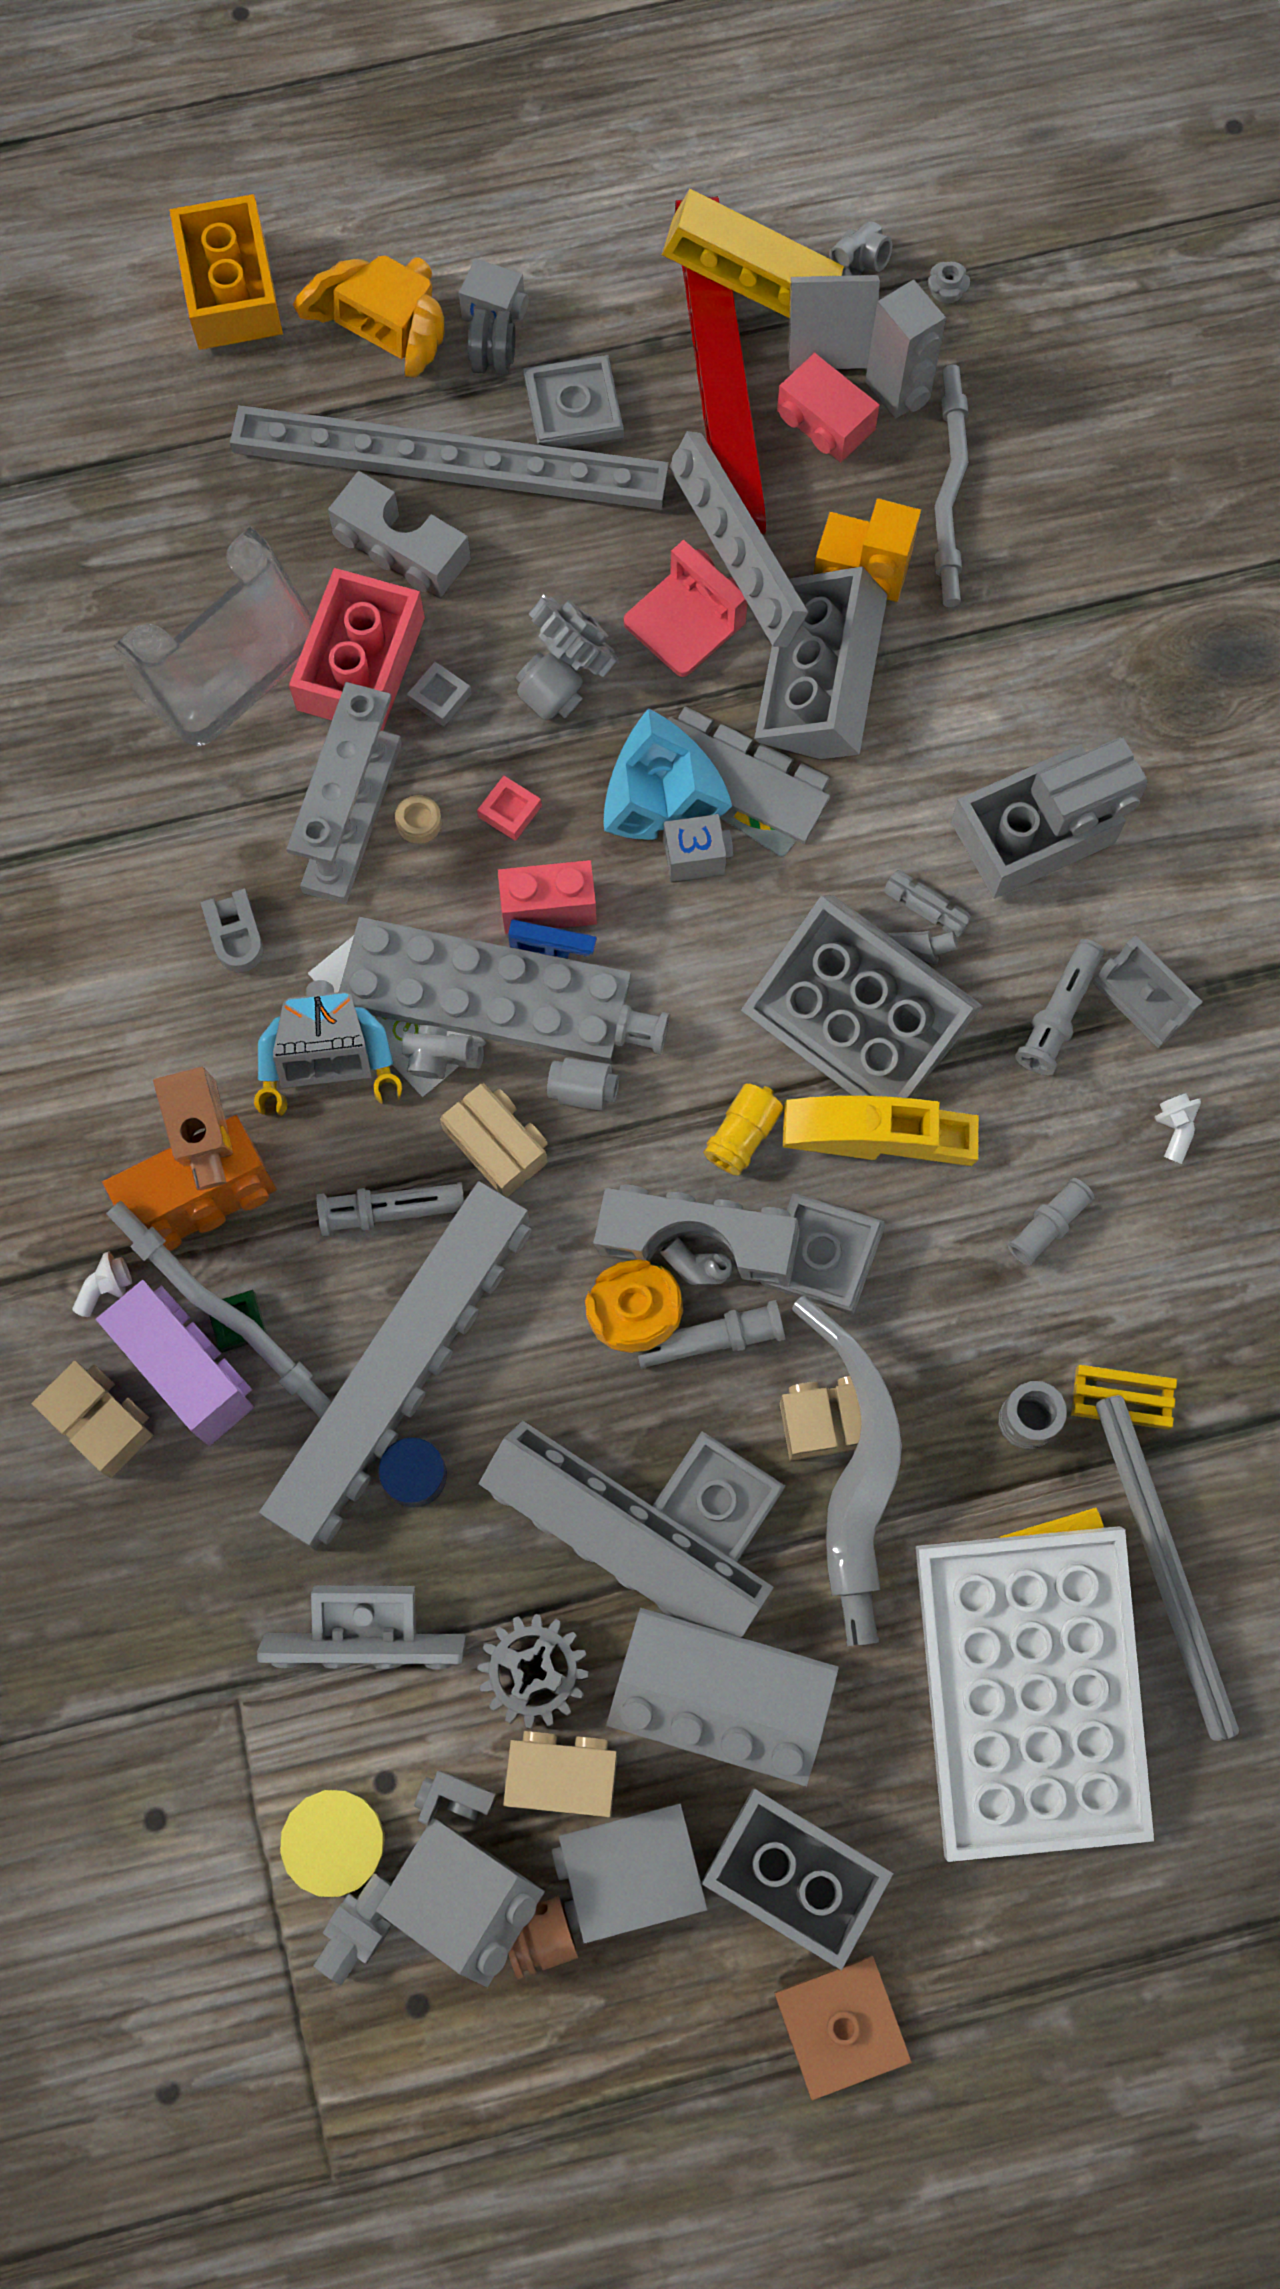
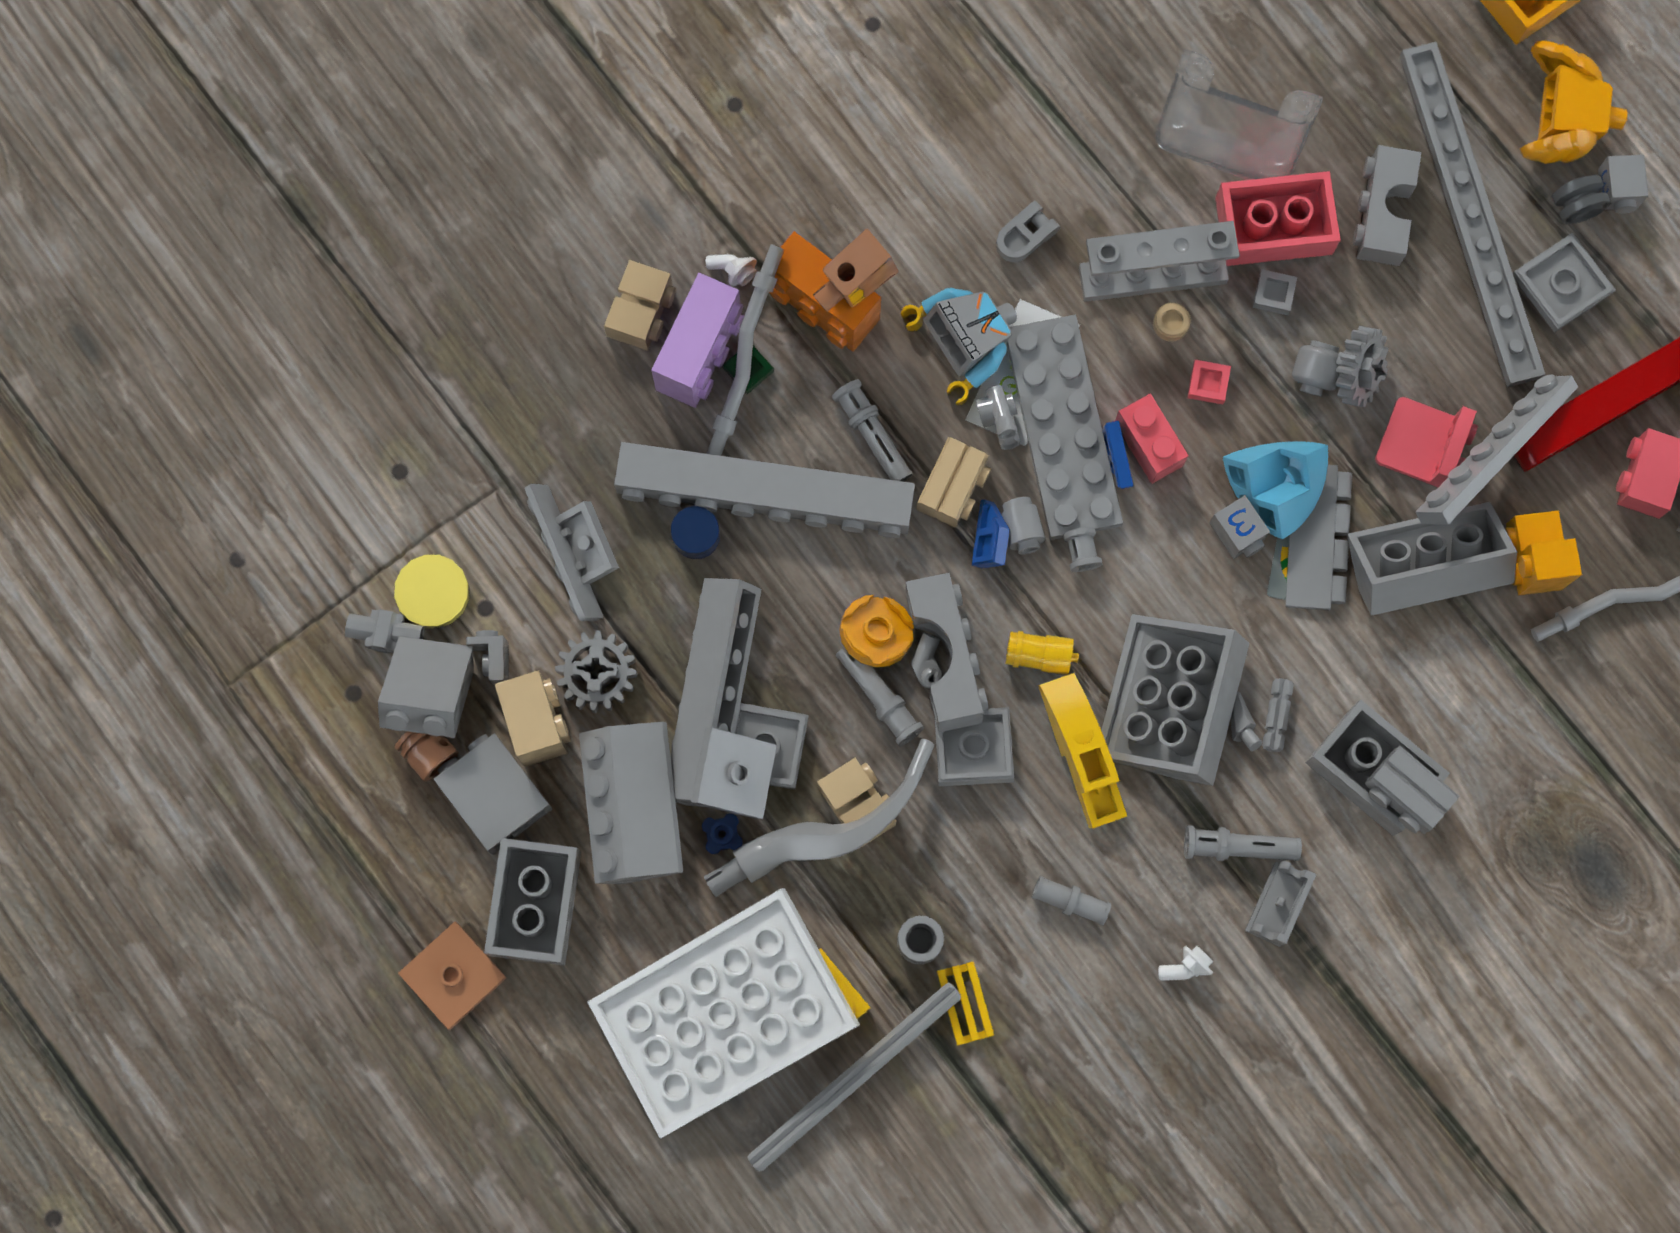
camera: 65 degrees right, 5 degrees up
none -> light grey plate [691,727,777,819]
none -> dark blue plate [702,813,743,855]
none -> blue tile [972,499,1010,569]

